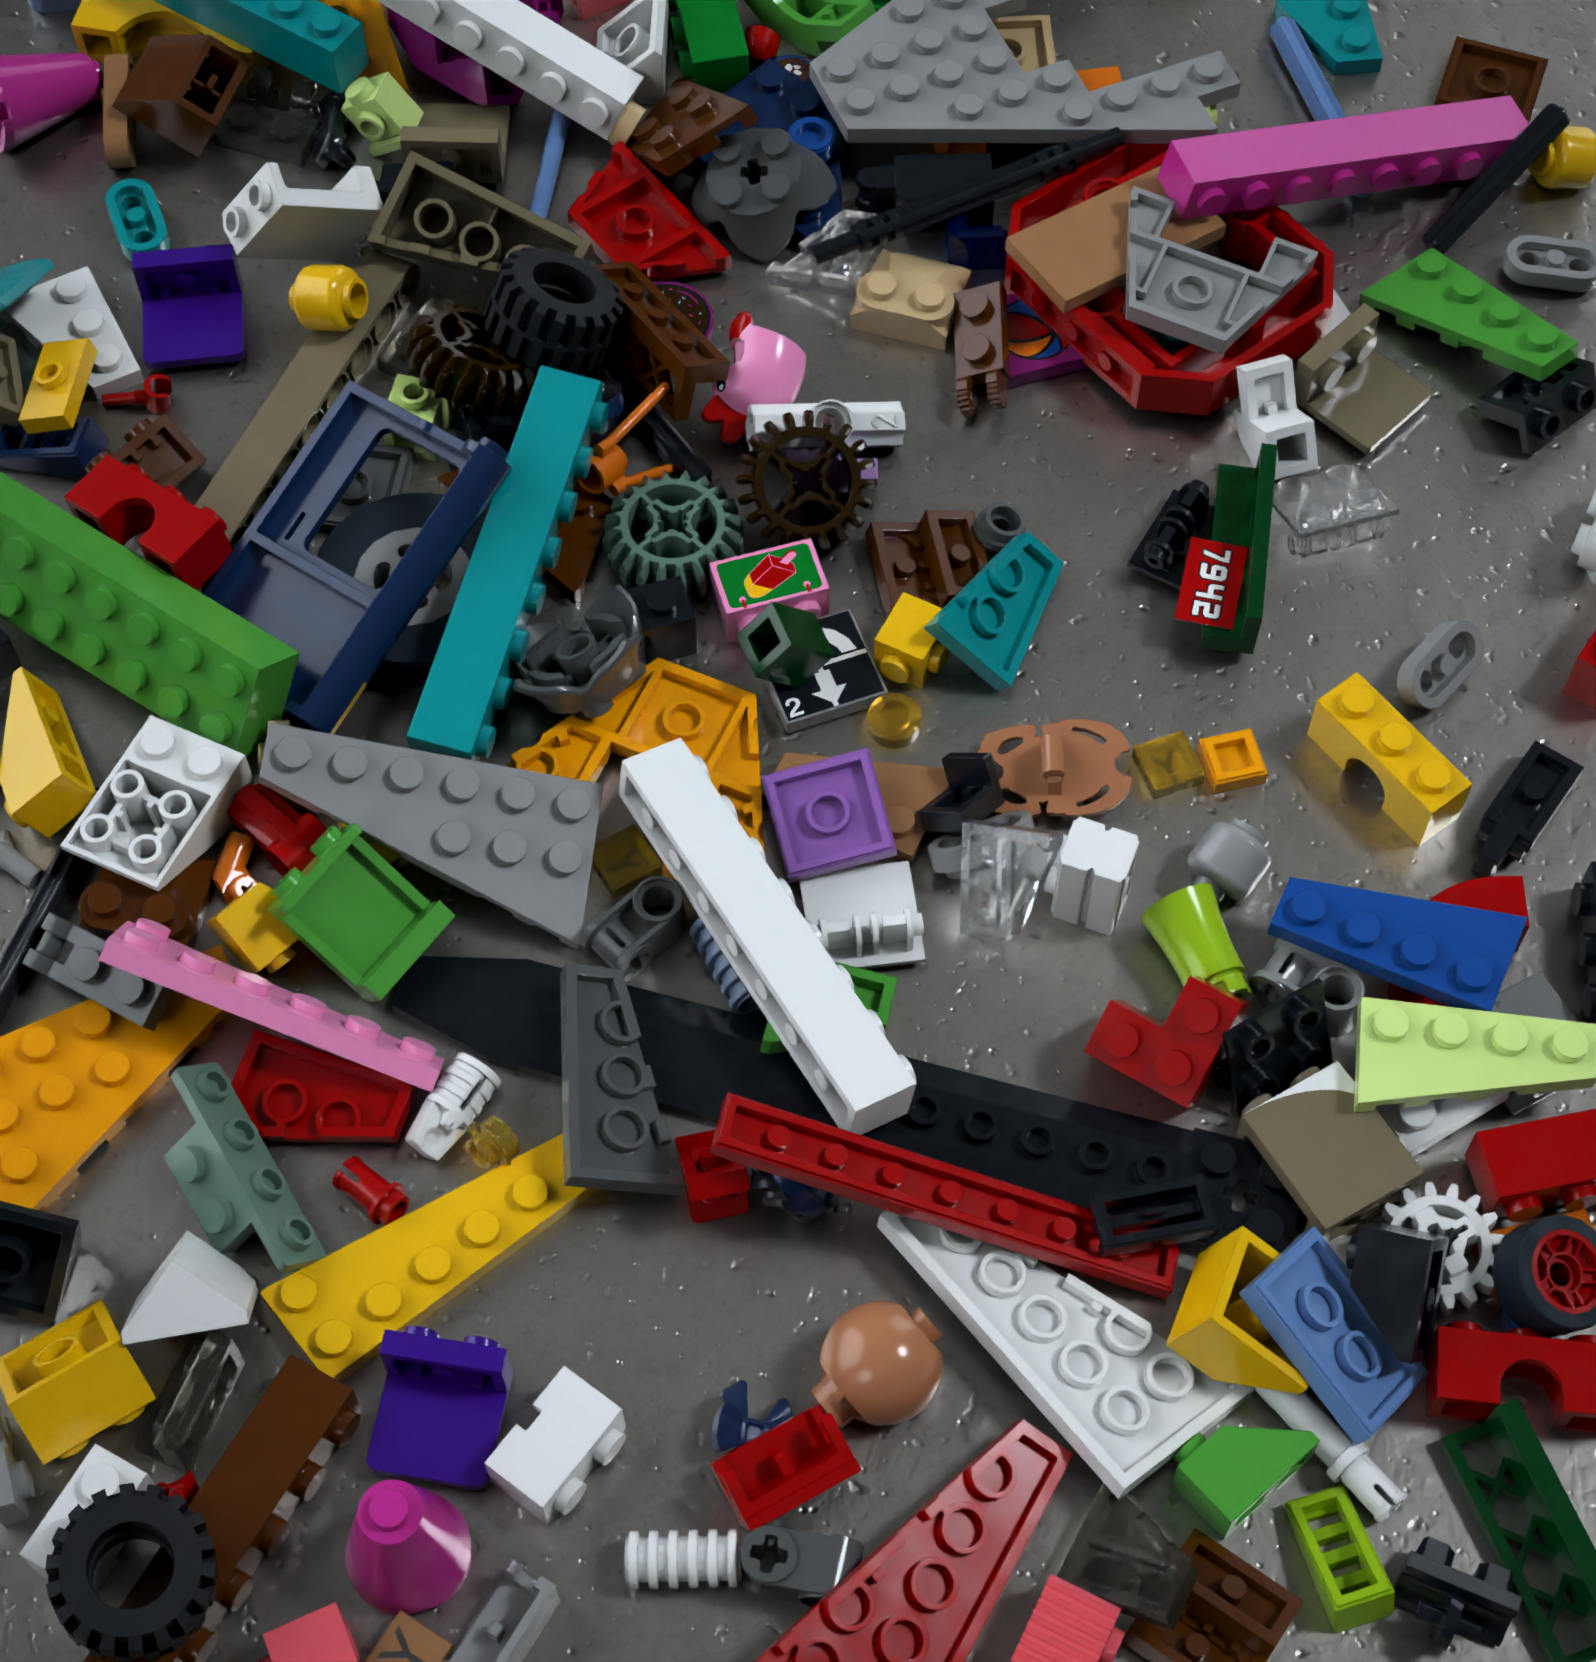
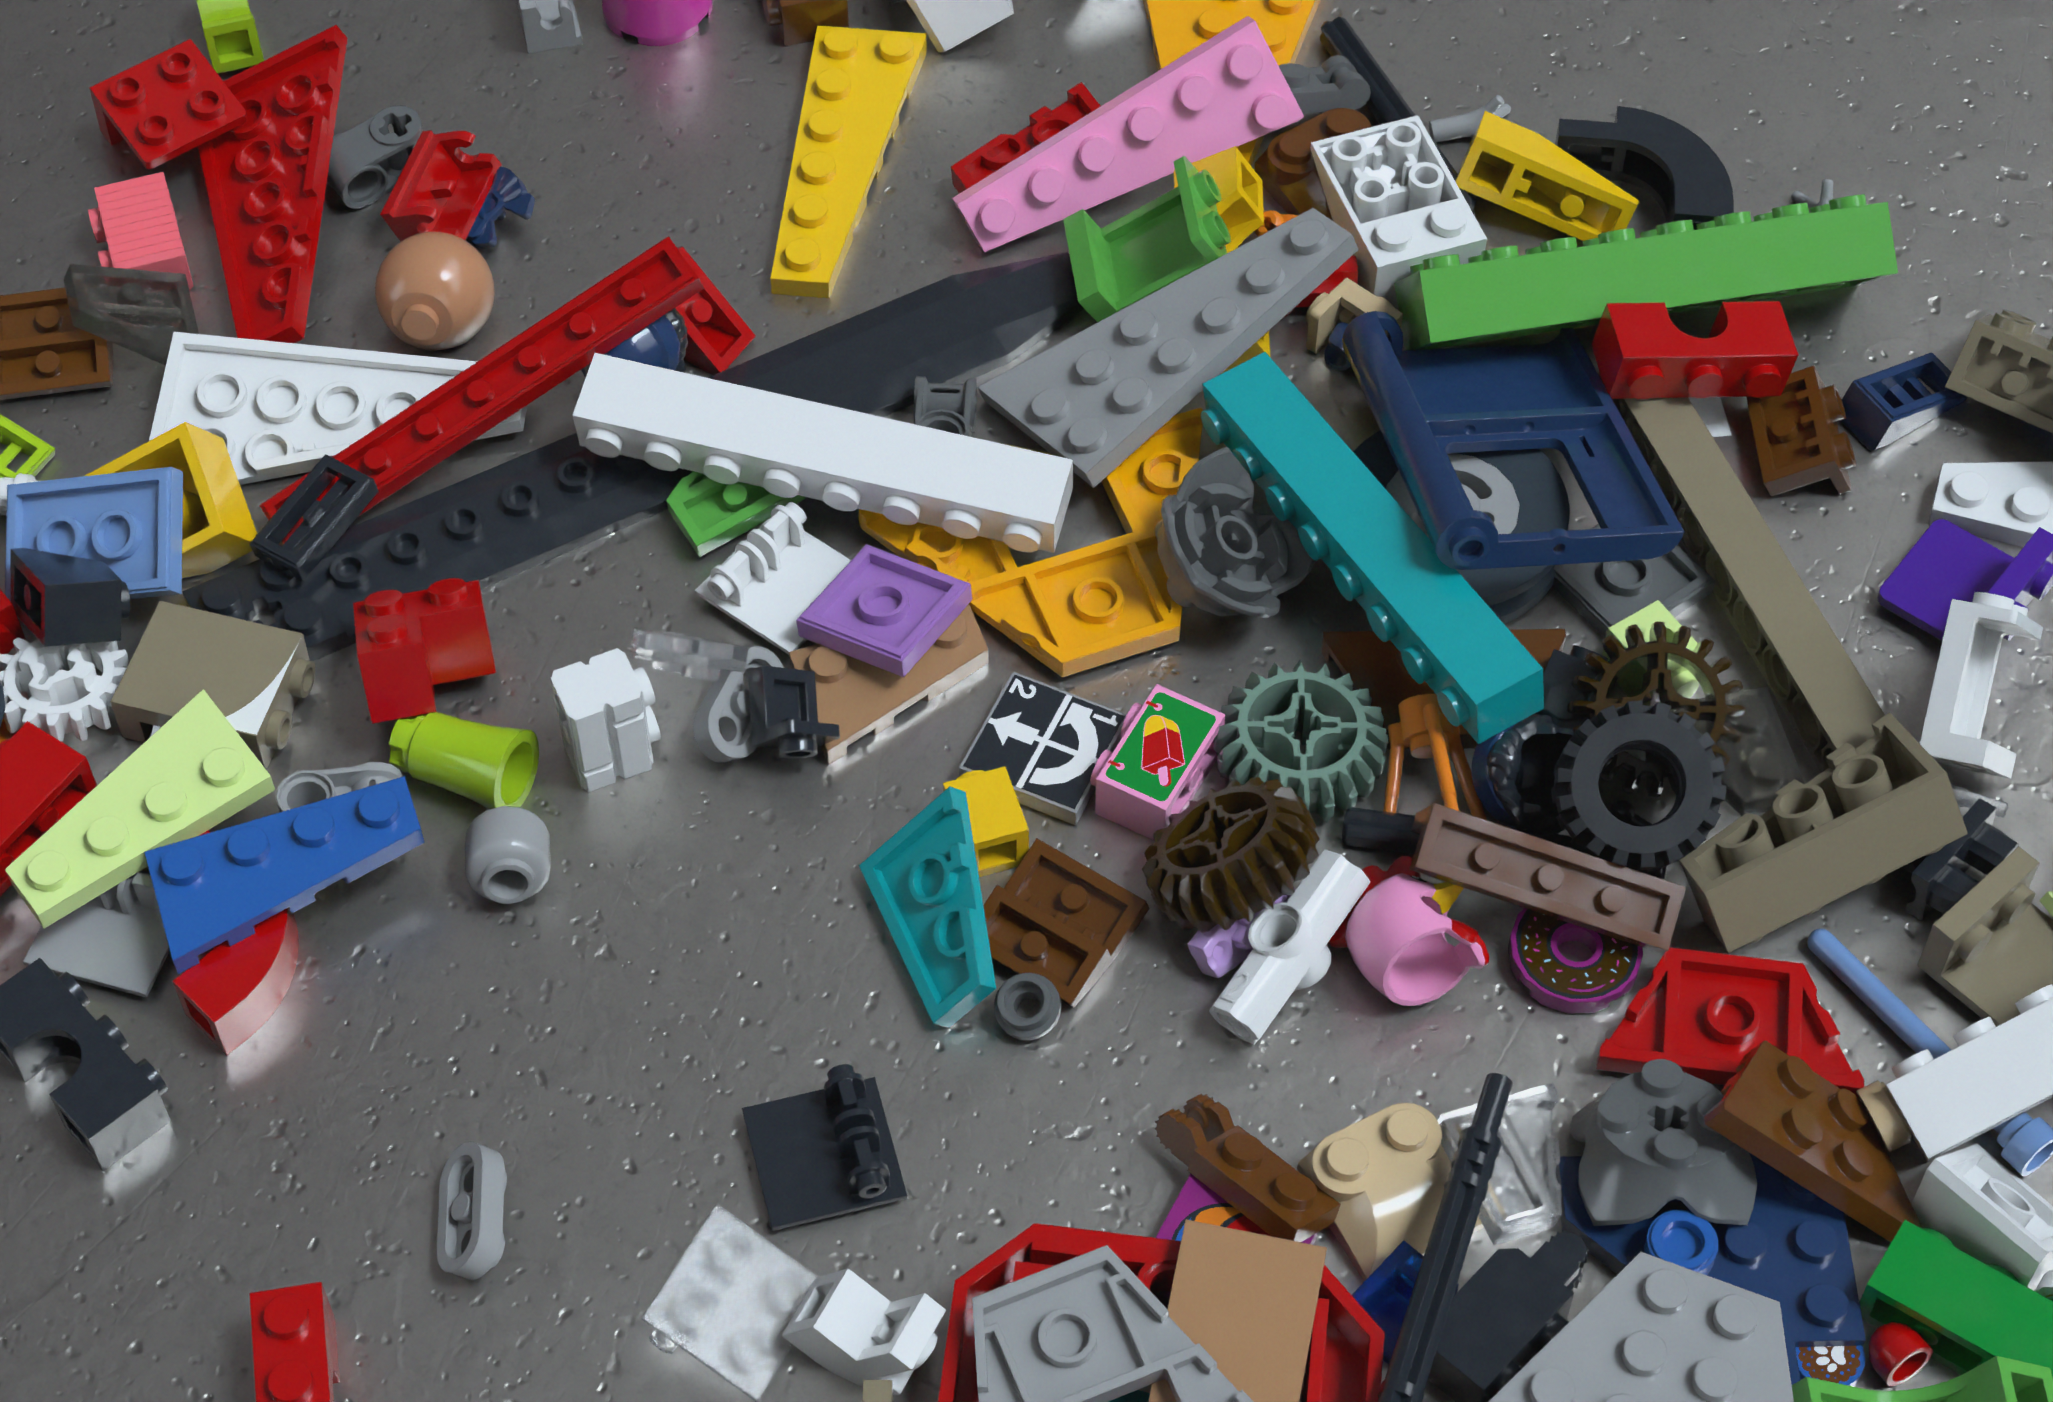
camera: 135 degrees right, 5 degrees down
yellow plate [18,338,98,434] -> none
red hand [101,374,172,415] -> none
sand green bracket [163,1062,326,1272] -> none
yellow head [289,264,369,332] -> none
red pin [333,1156,410,1225] -> none
dark purple bracket [366,1326,514,1490] -> none
white hinge [405,1052,501,1161] -> none
clear yellow plate [466,1116,520,1170] -> none
white brick [484,1366,626,1525] -> none
dark grey wing [560,963,686,1196] -> none
white piece [624,1529,742,1589] -> none
black brick [629,575,698,665] -> none
dark green brick [736,602,835,688] -> none
clear yellow tile [867,693,922,749] -> none
nougat shield [977,719,1132,818] -> none
clear yellow tile [1132,730,1205,800] -> none
bright green slope [1170,1426,1320,1540] -> none
red sticker [1174,537,1248,630] -> none
light orange tile [1197,728,1268,794] -> none
dark green fence [1199,443,1277,655] -> none
black hinge [1212,978,1333,1117] -> none
yellow arch [1307,672,1472,846] -> none
black hinge [1471,740,1584,877] -> none

